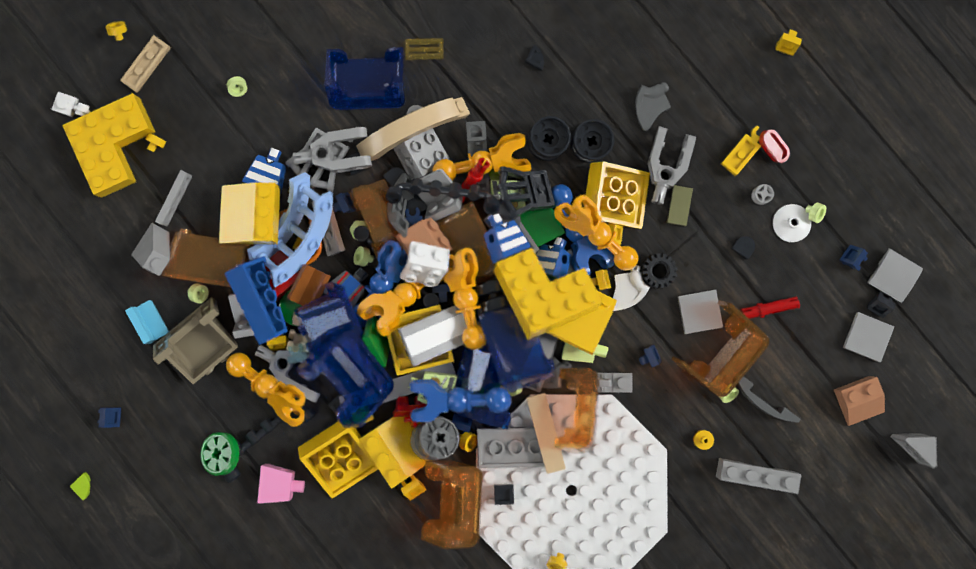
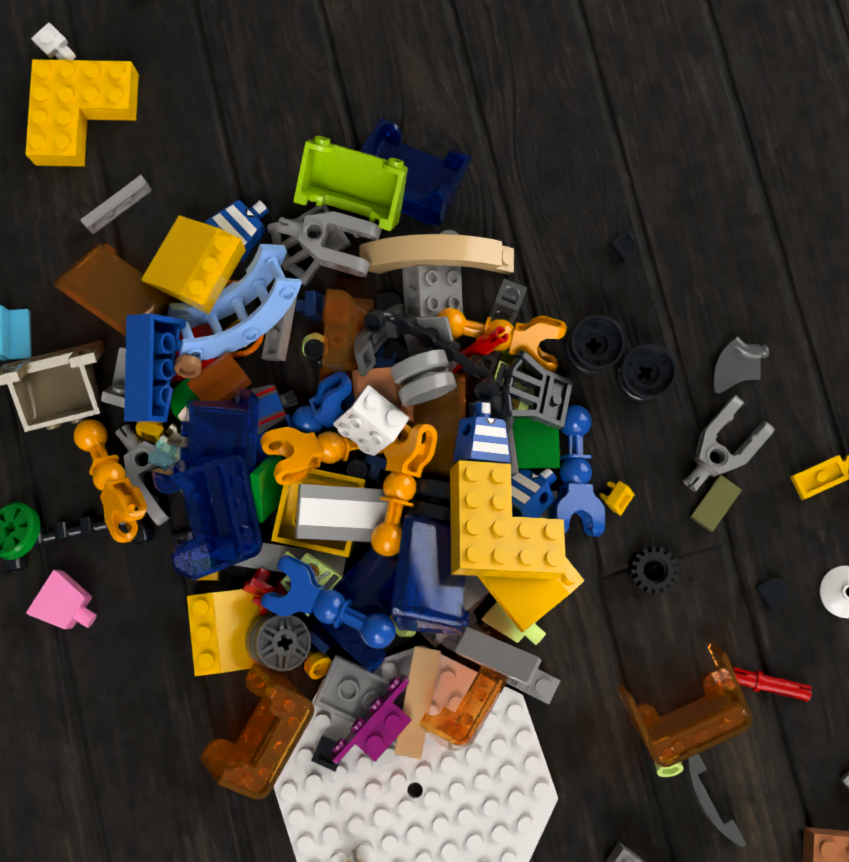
camera: 25 degrees right, 5 degrees down
tan tile [120,35,171,93] -> none
light grey slope [131,223,170,276] -> none
yellow tile [145,133,166,152] -> none
yellowish green tile [188,283,209,303] -> none
yellowish green tile [227,77,247,97] -> none
yellow slope [298,416,378,499] -> none
yellowish green tile [354,246,374,267] -> none
yellow tile [401,475,426,501] -> none
clear yellow tile [405,38,444,60] -> none
light orange piece [554,195,638,271] -> none
yellow slope [586,162,650,229] -> none
yellow tile [591,269,611,290] -> none
white arm [613,265,650,311] -> none
dark blue tile [638,344,662,367] -> none
light grey tile [677,290,723,334] -> none
yellow tile [693,430,714,450] -> none
light grey wheel [751,184,774,205] -> none
none -> medium nougat tile [174,355,202,378]
none -> lime windscreen [293,136,408,231]
none -> magenta bracket [331,673,412,764]
none -> light grey wheel [390,349,457,406]
none -> light grey tile [455,627,541,686]

